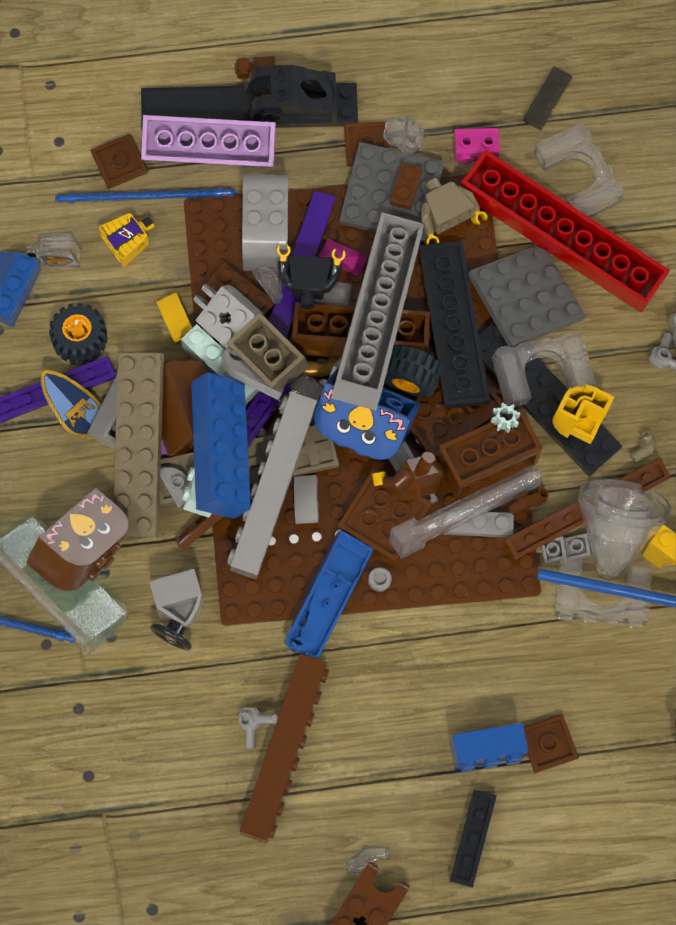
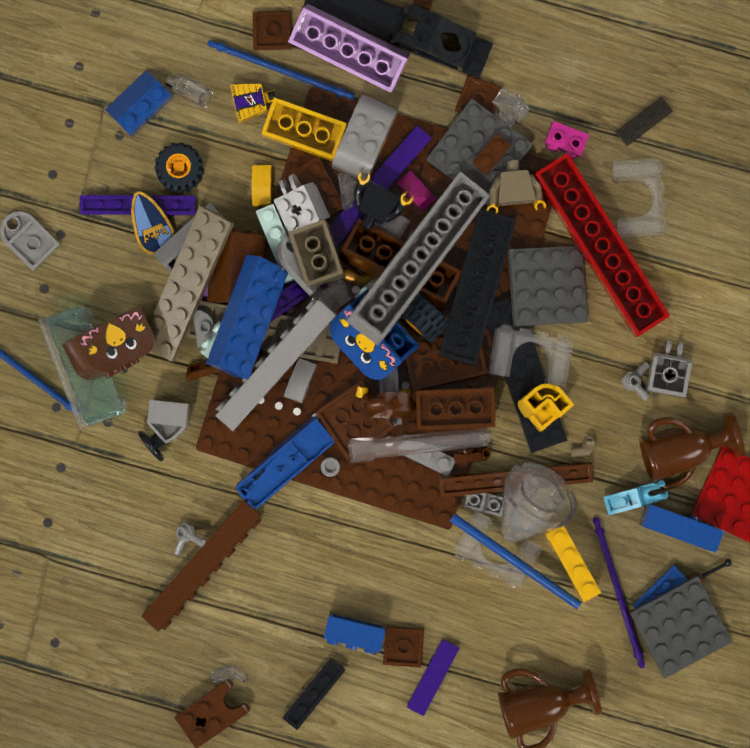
camera: 20 degrees right, 15 degrees up
light aqua gear [491,402,520,433] -> none
none -> yellow brick [261,98,347,162]
none -> dark purple tile [407,639,460,716]

